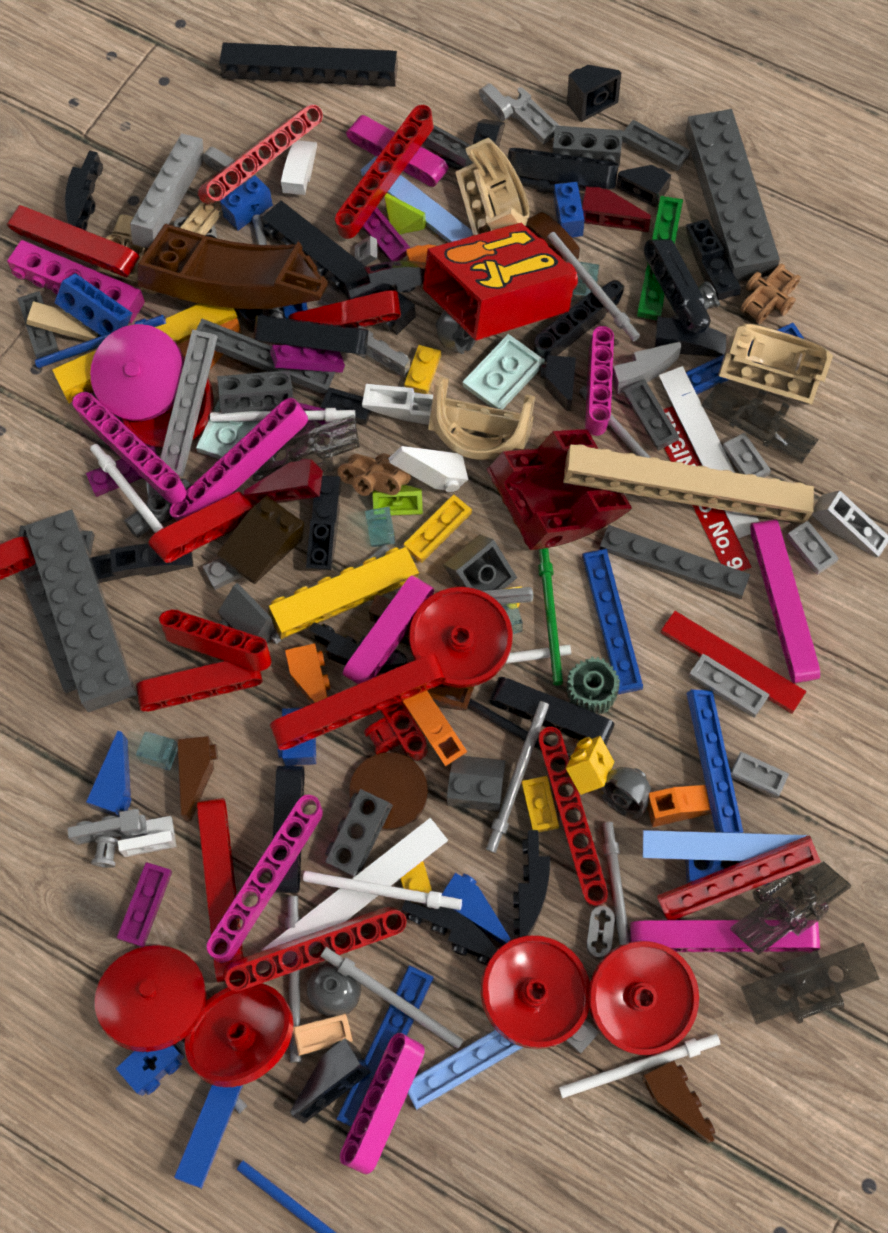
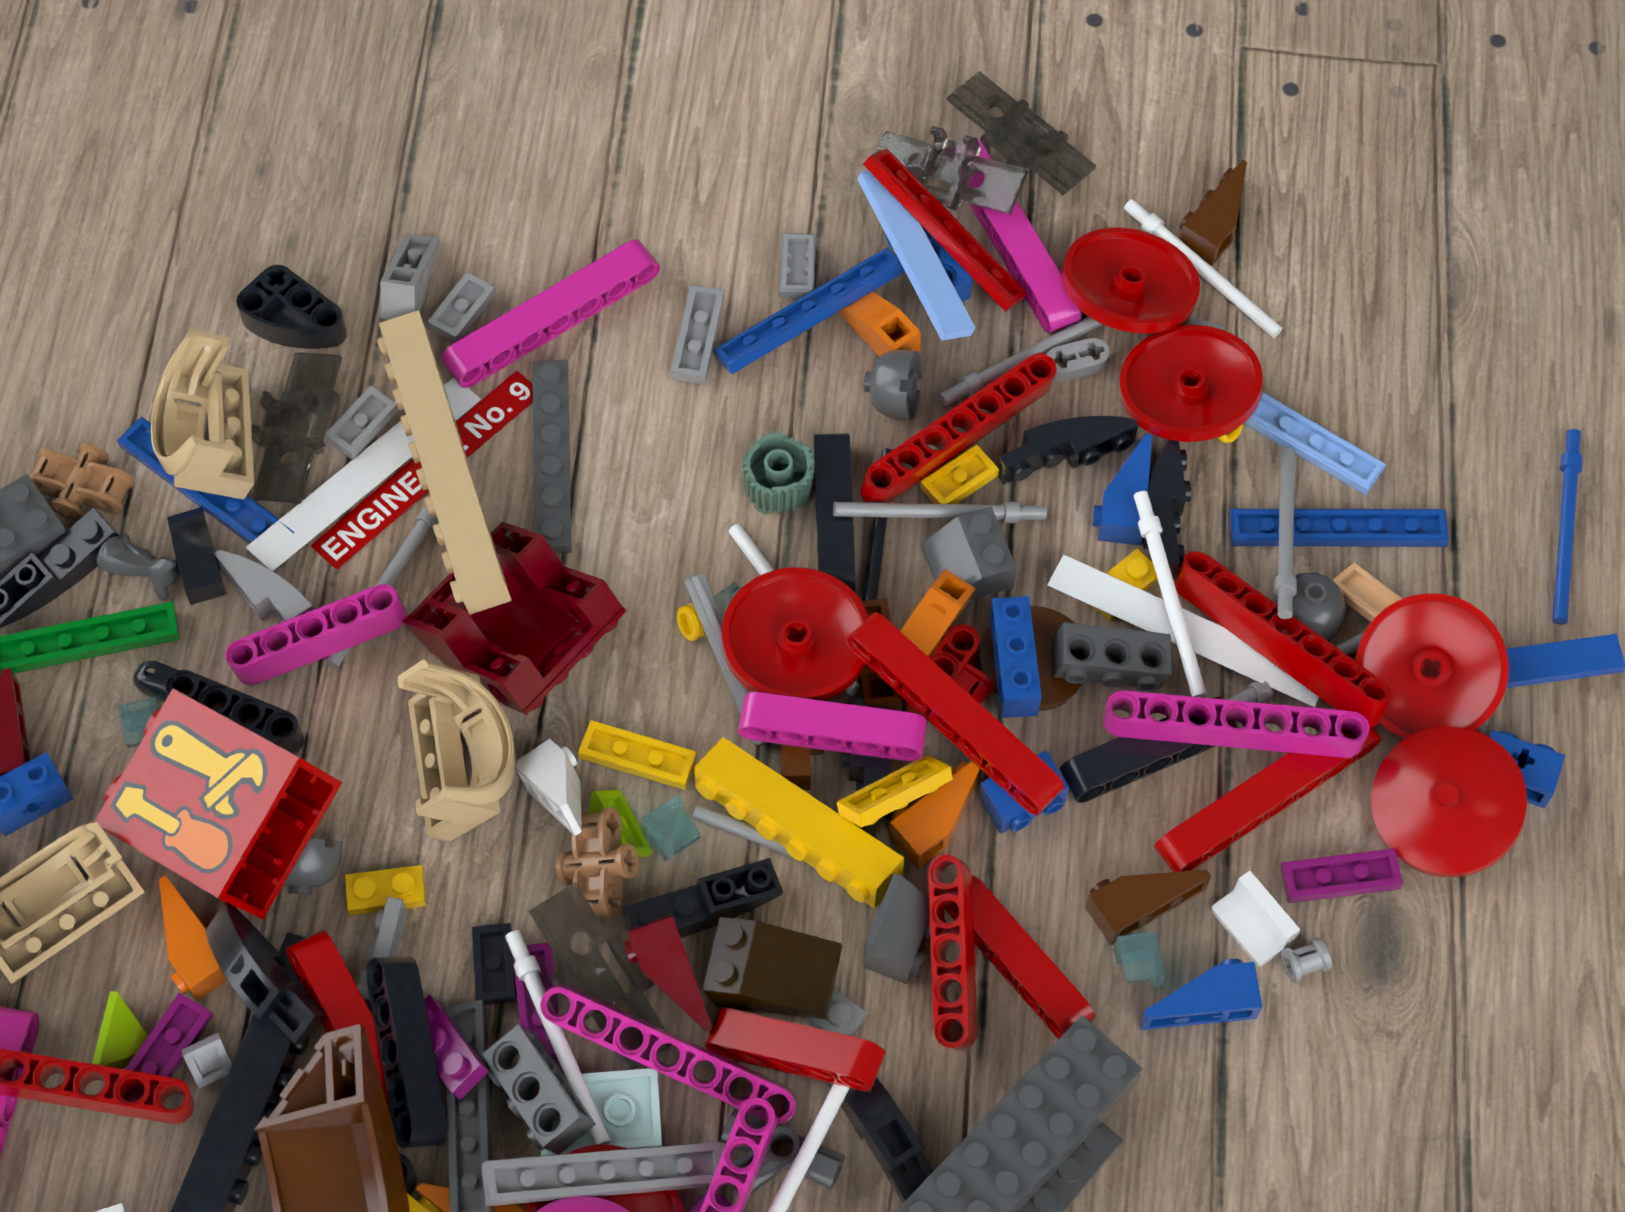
camera: 120 degrees left, 5 degrees down
light grey plate [68,809,147,845] -> none
black slope [290,1038,371,1124] -> none
dark pink beam [340,1033,425,1175] -> none
light blue tile [361,156,473,243] -> none
white slope [362,384,433,425] -> none
dark grey slope [443,534,517,591] -> none
light aqua plate [462,334,545,410] -> none
reddish brown slope [526,212,580,262] -> none
green bar [538,548,563,686] -> none
black slope [541,355,576,411] -> none
light grey bar [547,232,640,342] -> none
yellow brick [566,736,614,795] -> none
blue tile [582,549,643,695] -> none
dark grey plate [623,379,679,451] -> none
black piece [644,239,711,333] -> none
red tile [661,611,807,714] -> none
none -> black beam [236,264,347,349]
none -> yellow plate [837,755,953,828]
none -> blue brick [989,596,1041,718]

